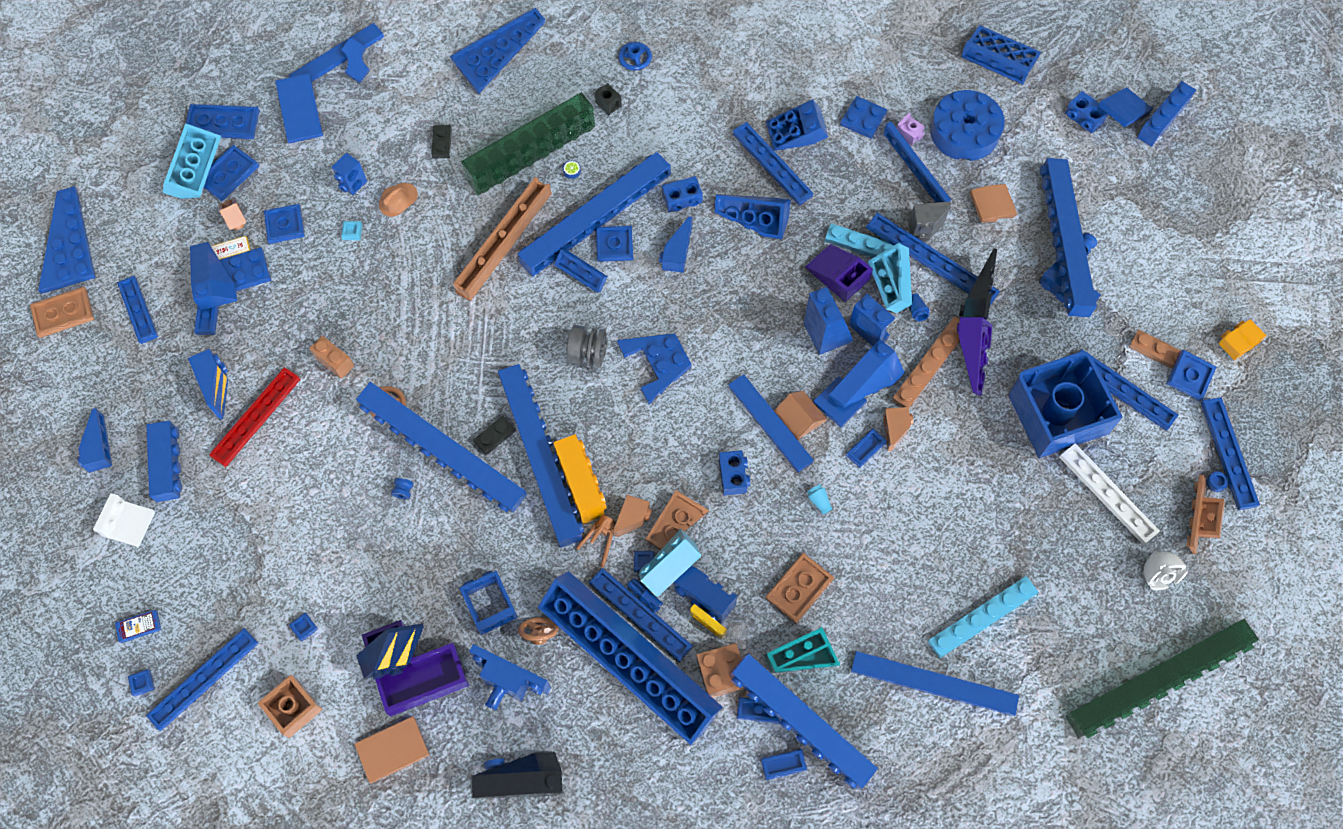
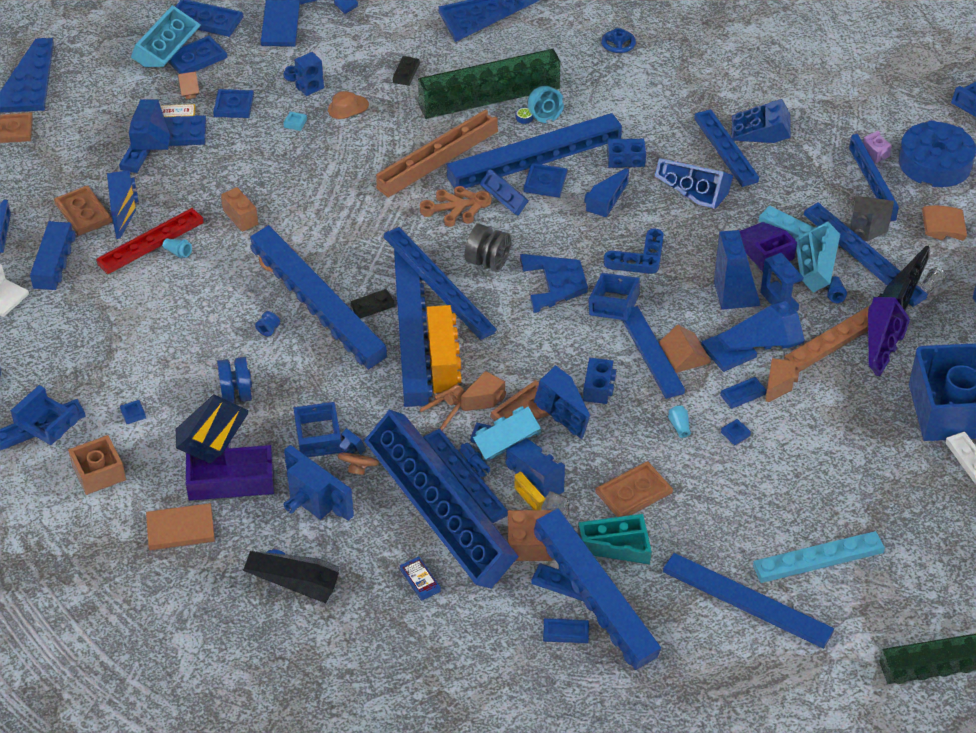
camera: 15 degrees right, 20 degrees down
blue tile [117,275,159,344] -> none
pearl dark grey brick [594,83,622,116] -> none
blue plate [840,96,888,139] -> none
none -> blue window [10,385,79,445]
none -> nougat tile [54,185,113,236]
none -> medium azure cone [163,238,192,258]
none -> blue wheel [217,356,252,403]
none -> blue plate [283,65,296,82]
none -> blue tile [339,428,366,455]
none -> blue tile [383,227,497,340]
none -> tile [400,557,441,601]
none -> nougat plant [420,186,492,227]
none -> medium azure cylinder [527,86,564,123]
none -> blue slope [534,365,590,439]
none -> blue window [588,273,640,321]
none -> blue beam [604,228,664,274]
none -> blue tile [721,419,751,446]

